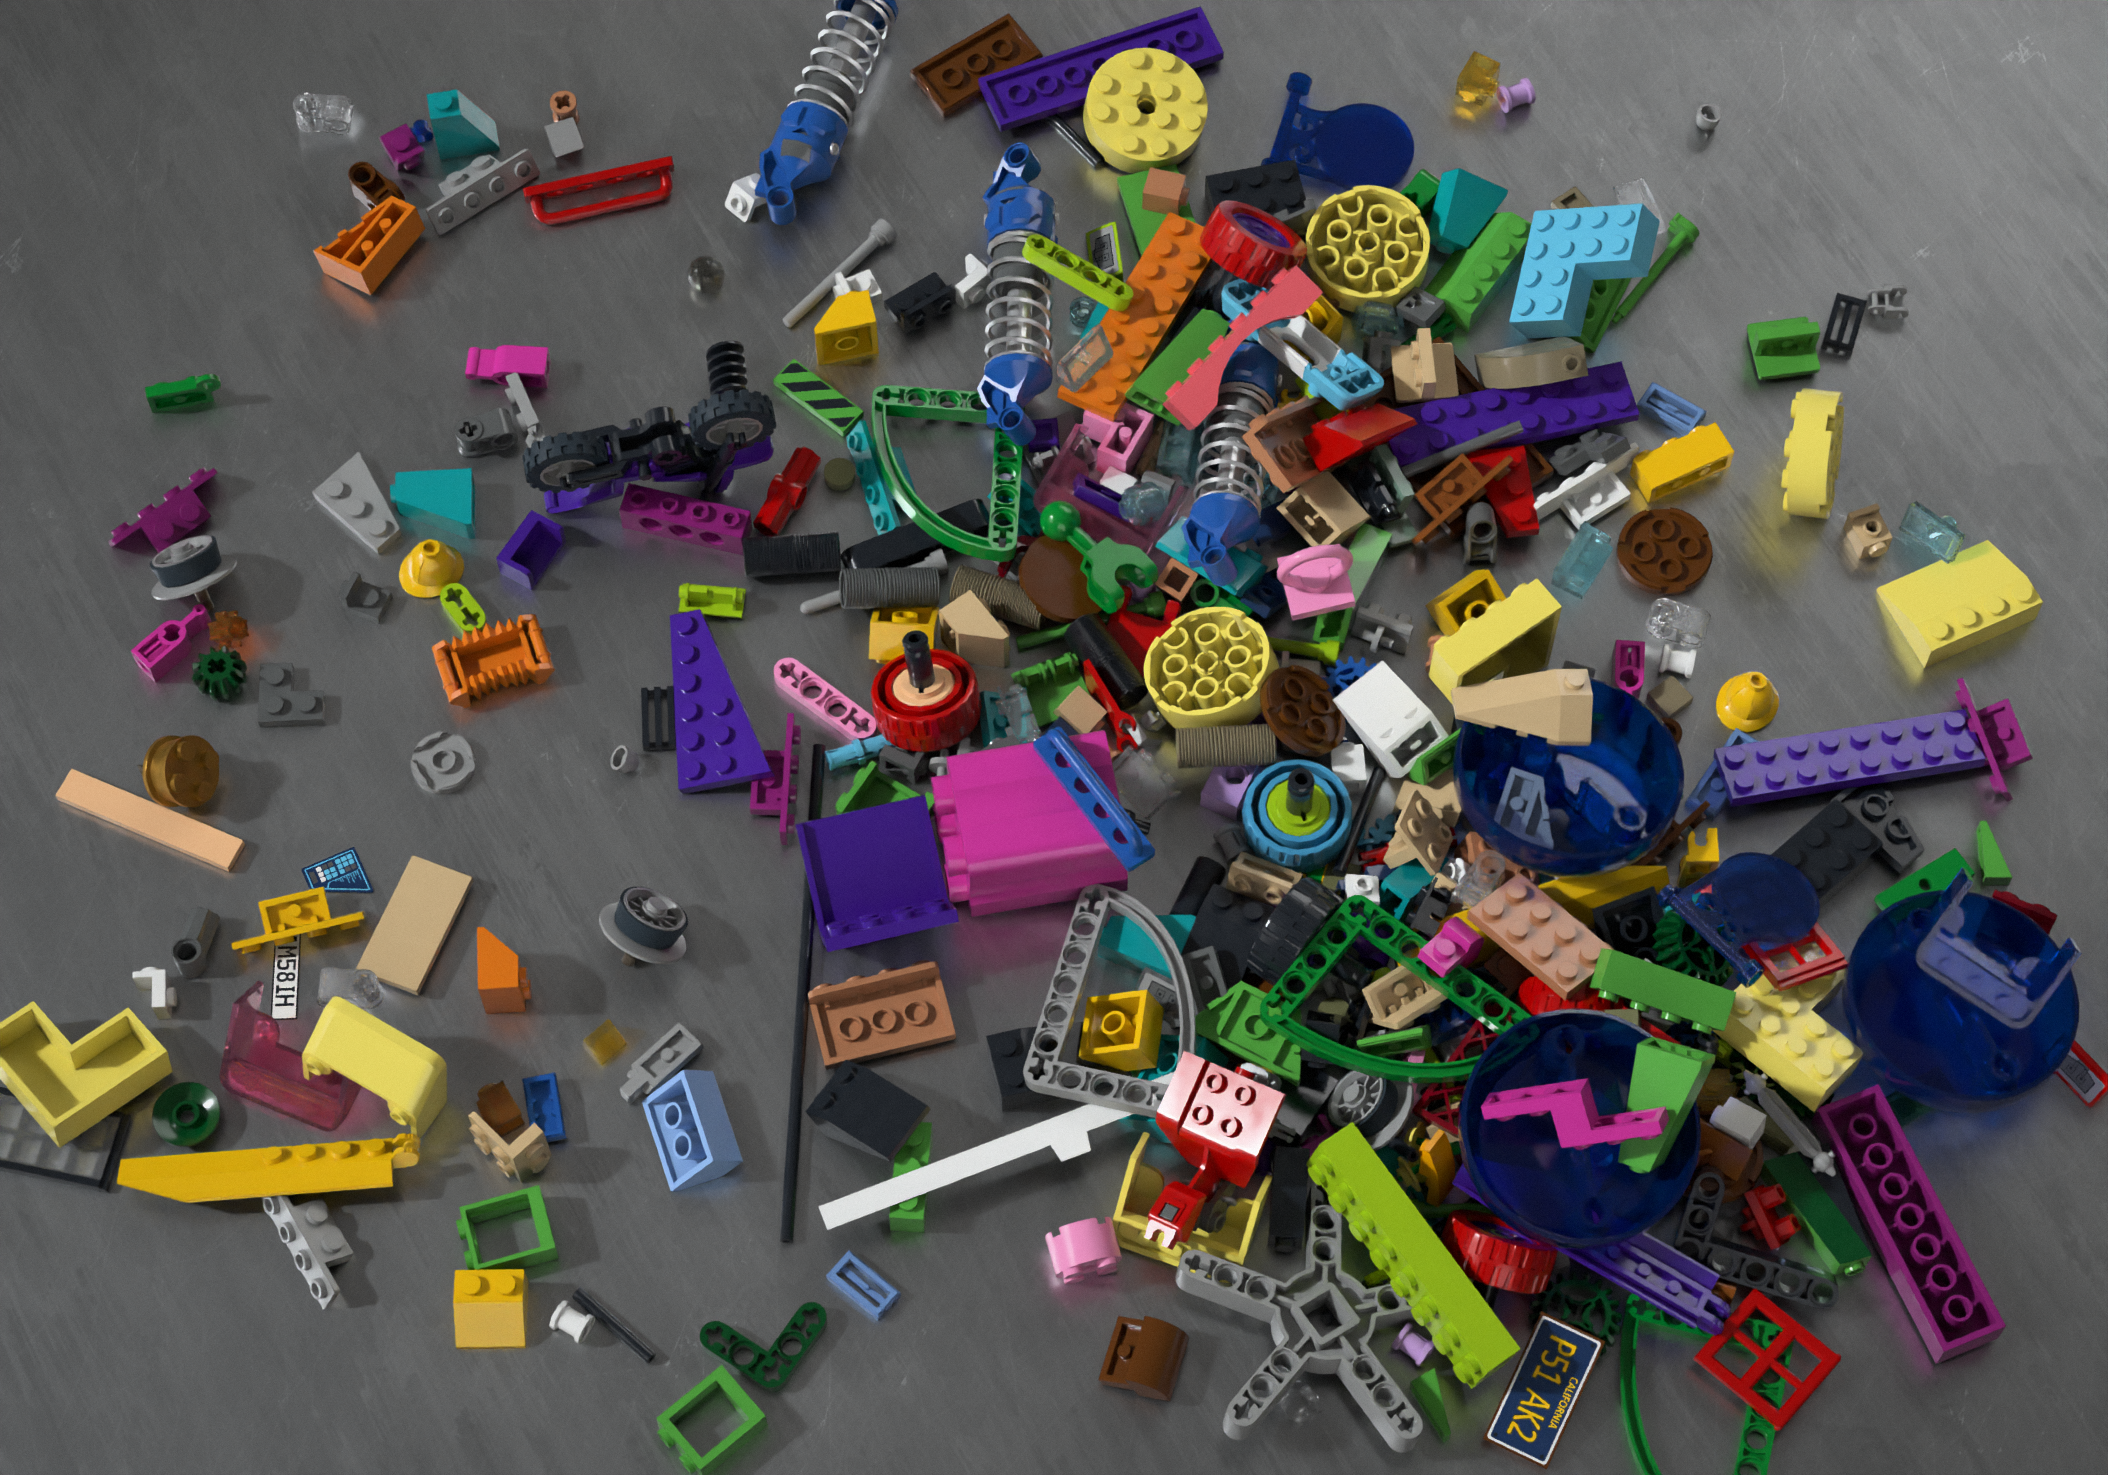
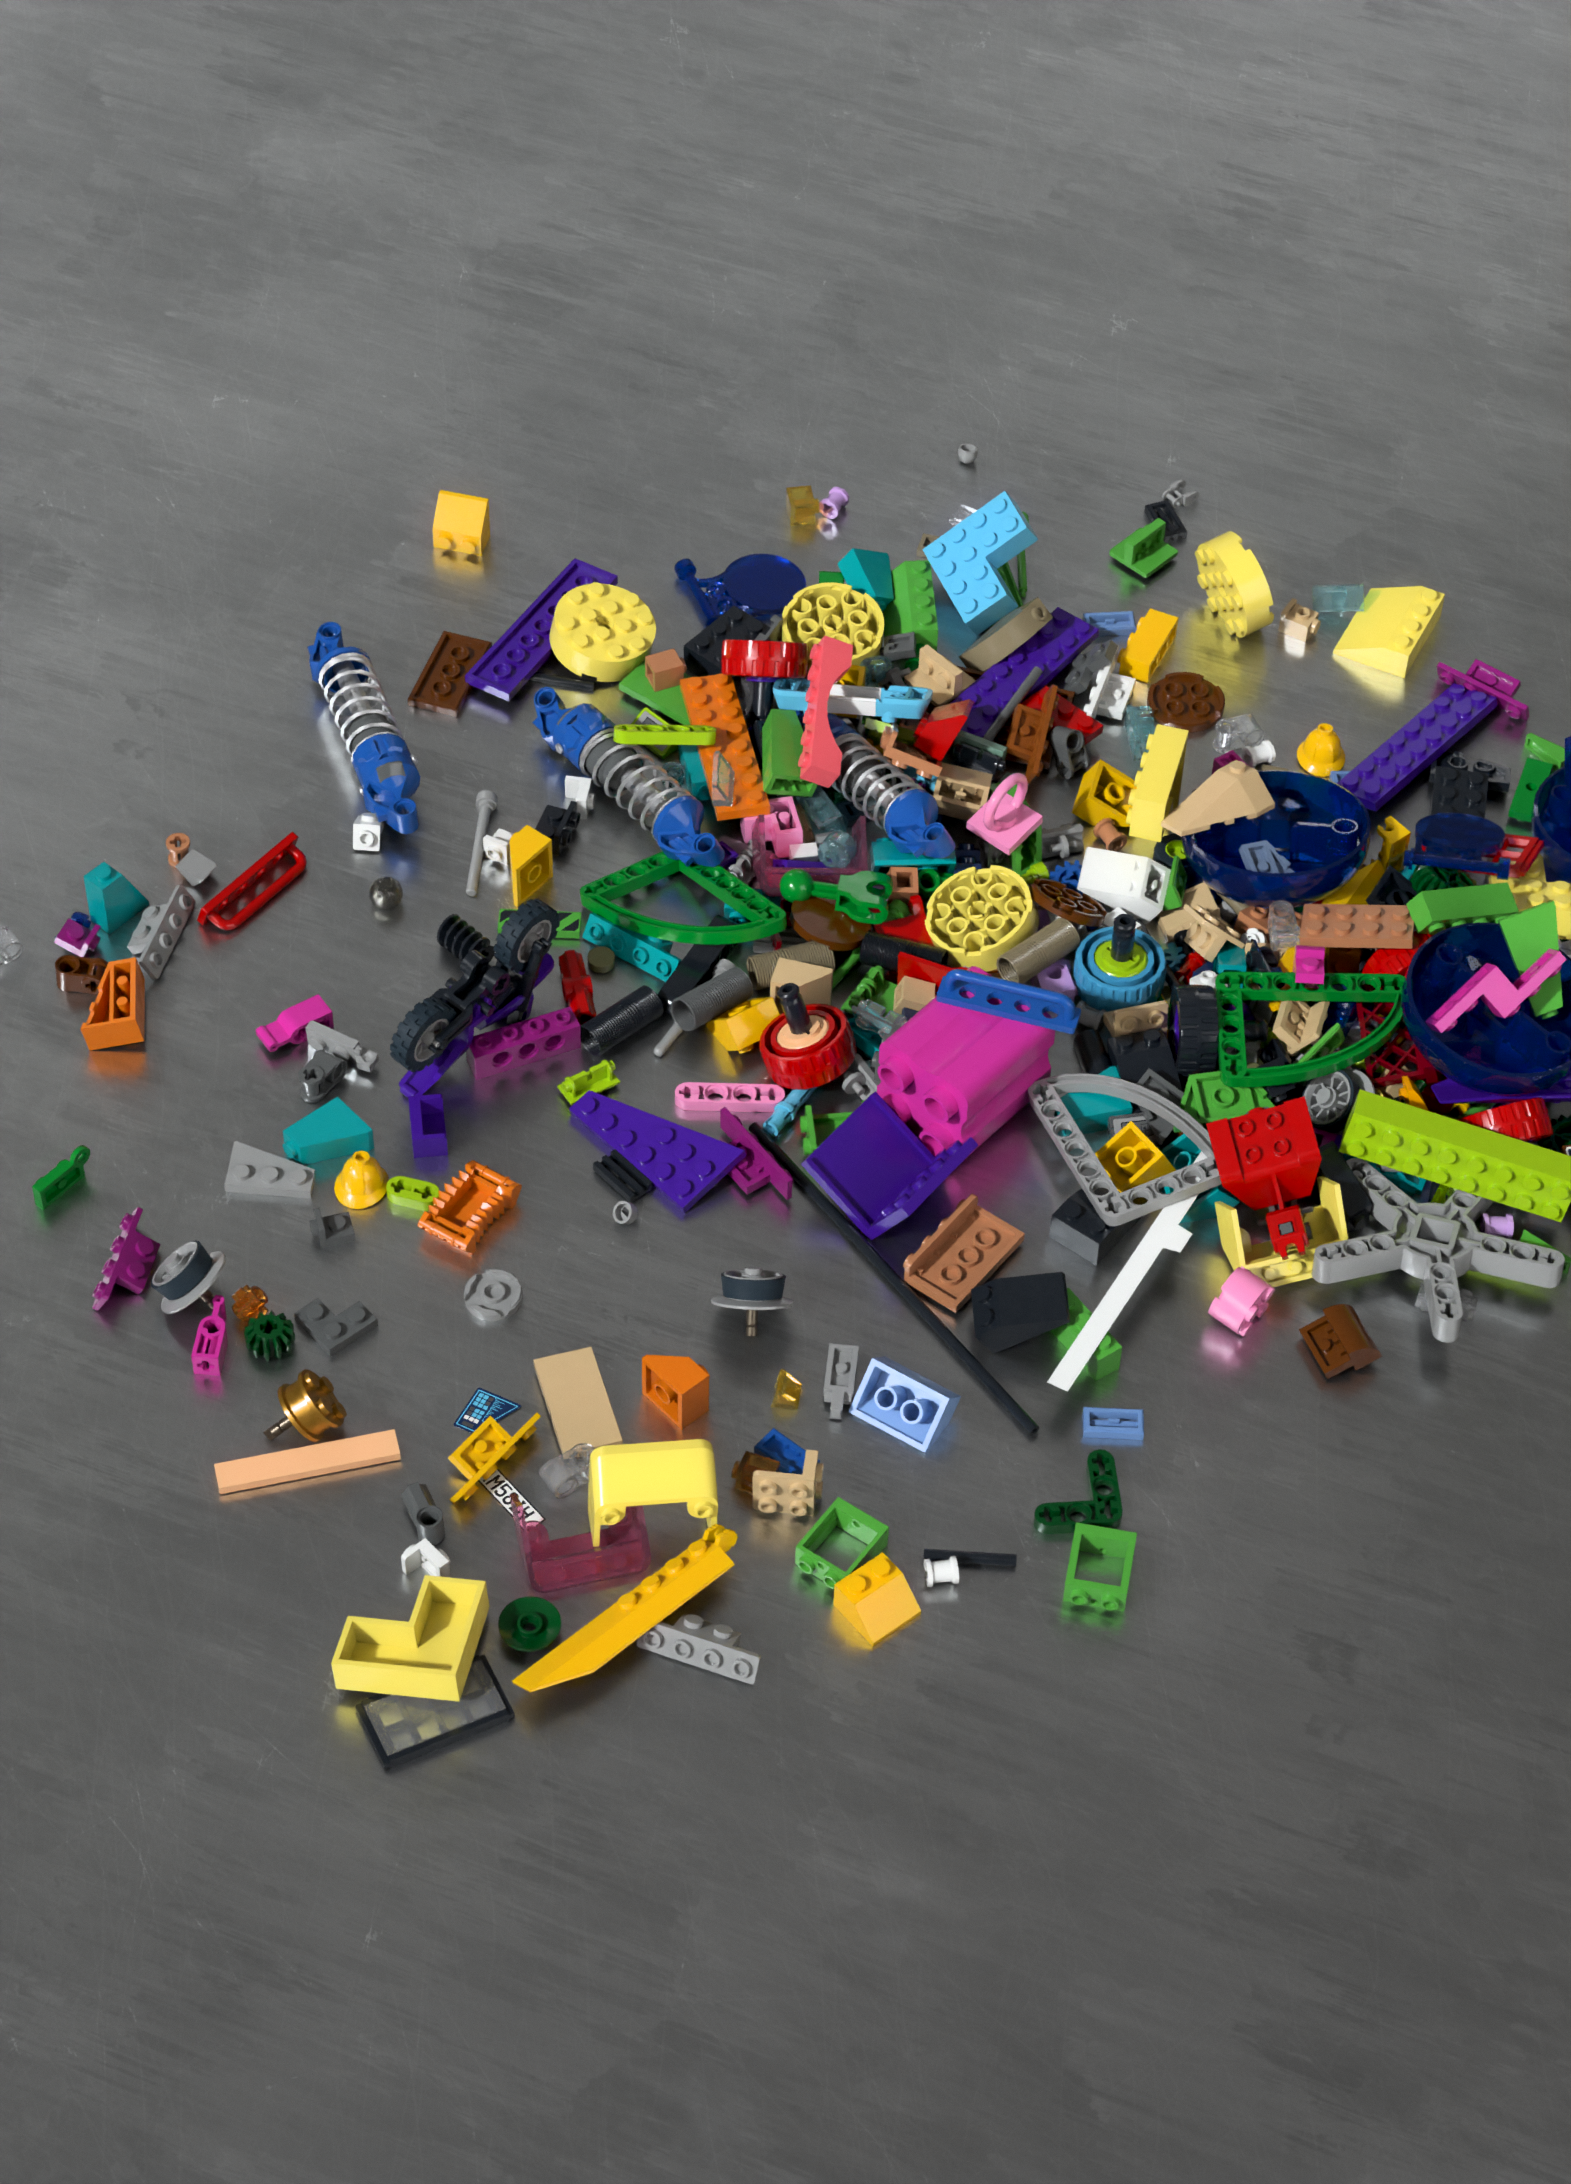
camera: 40 degrees left, 15 degrees down
dark grey bracket [879,744,931,784] -> none

